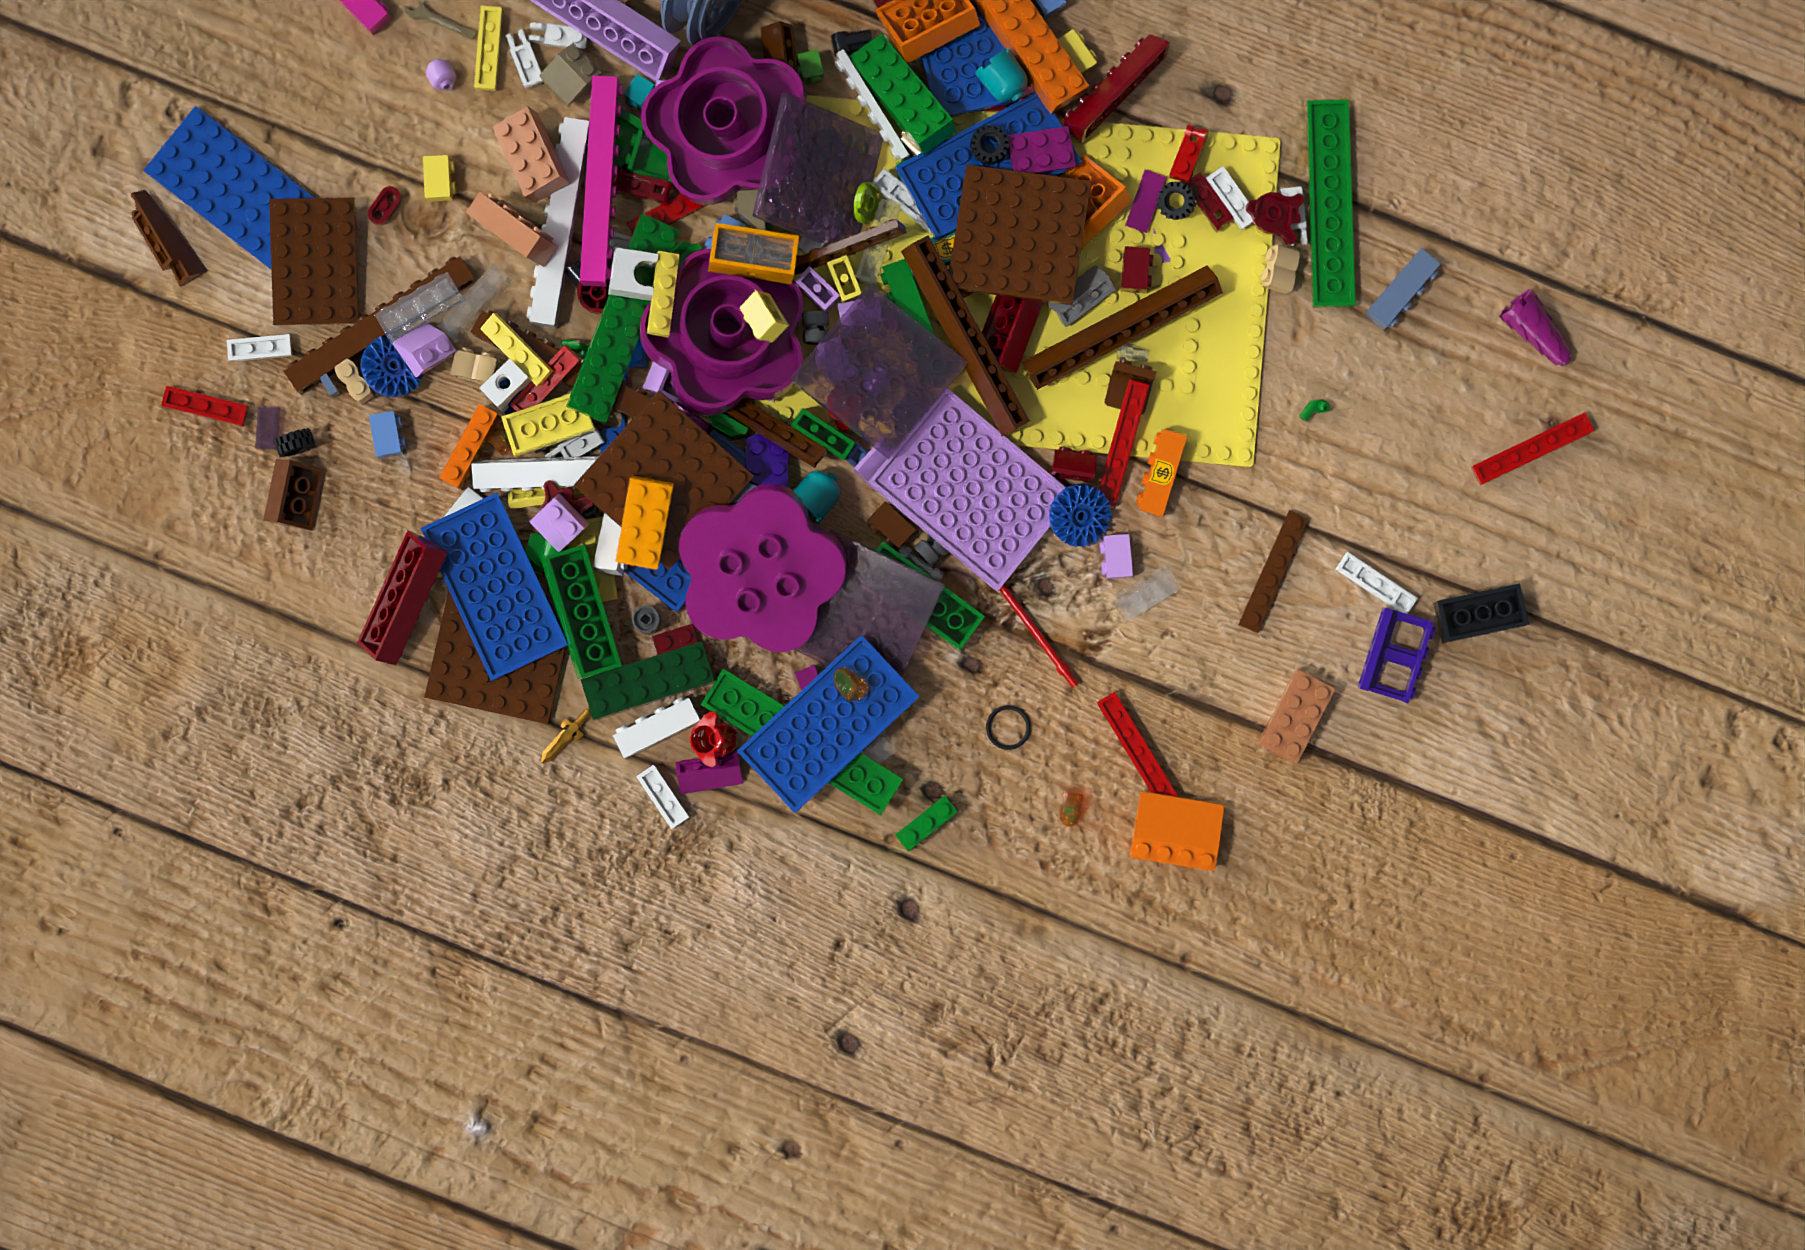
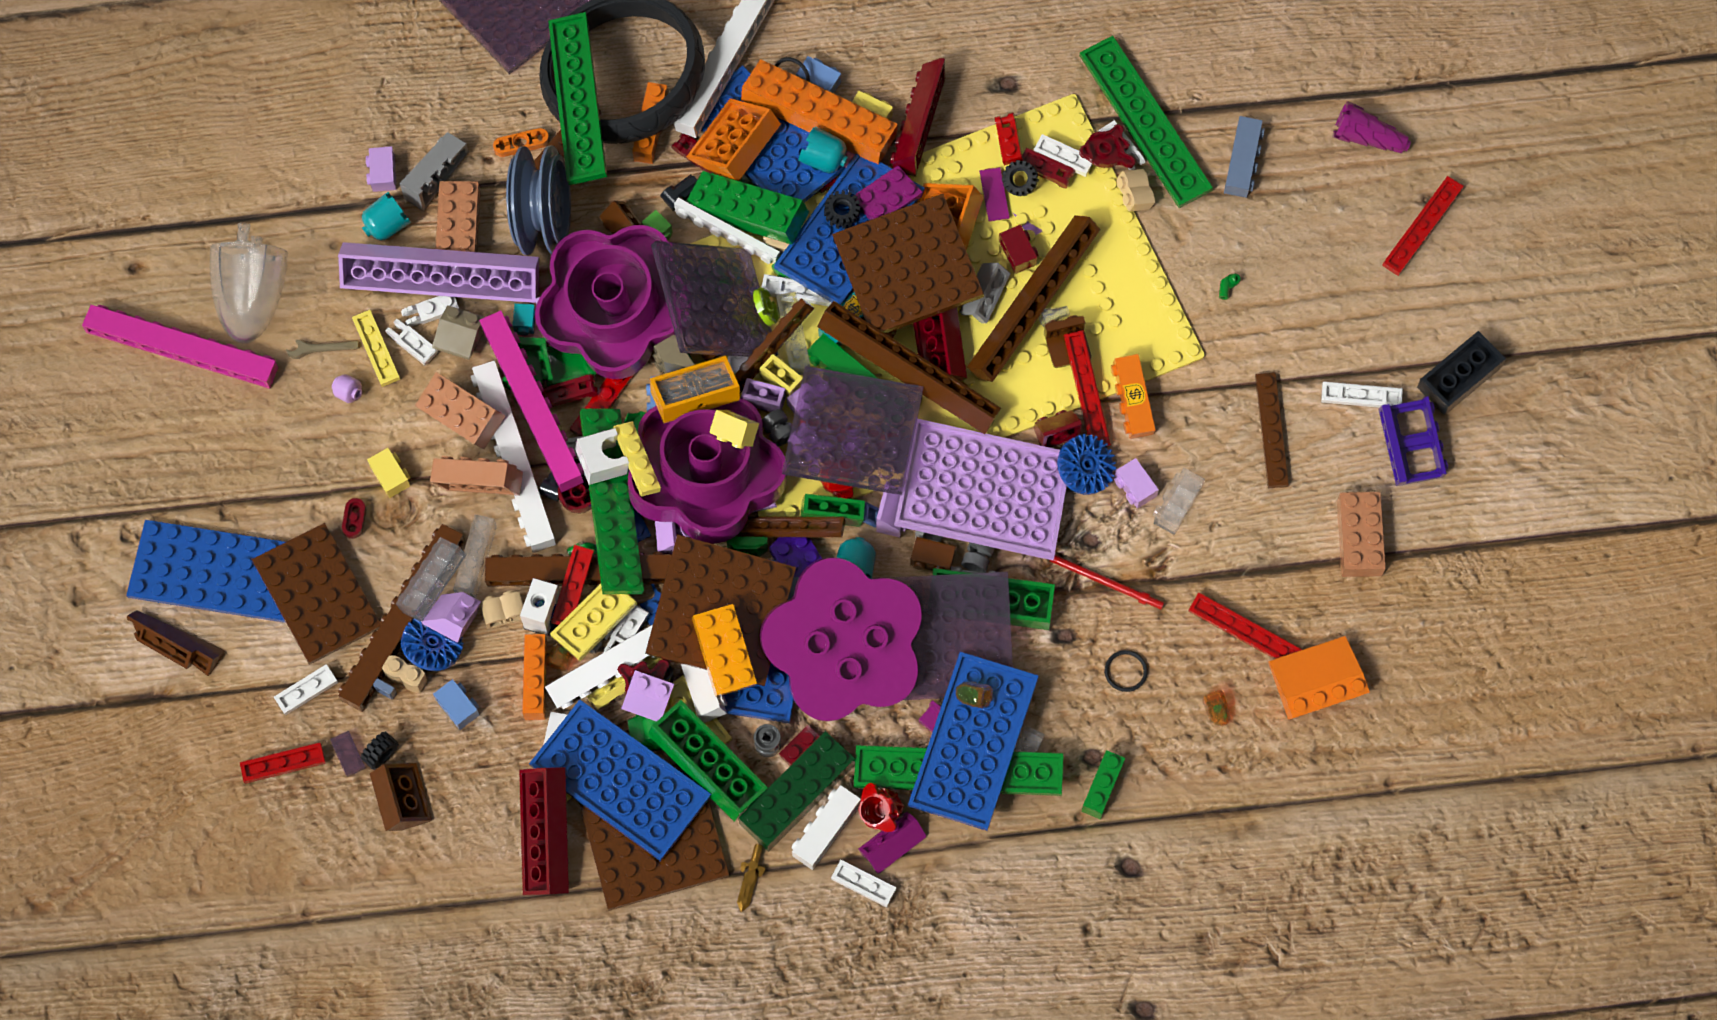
camera: 25 degrees left, 15 degrees down
light yellow plate [481,313,553,386] -> none

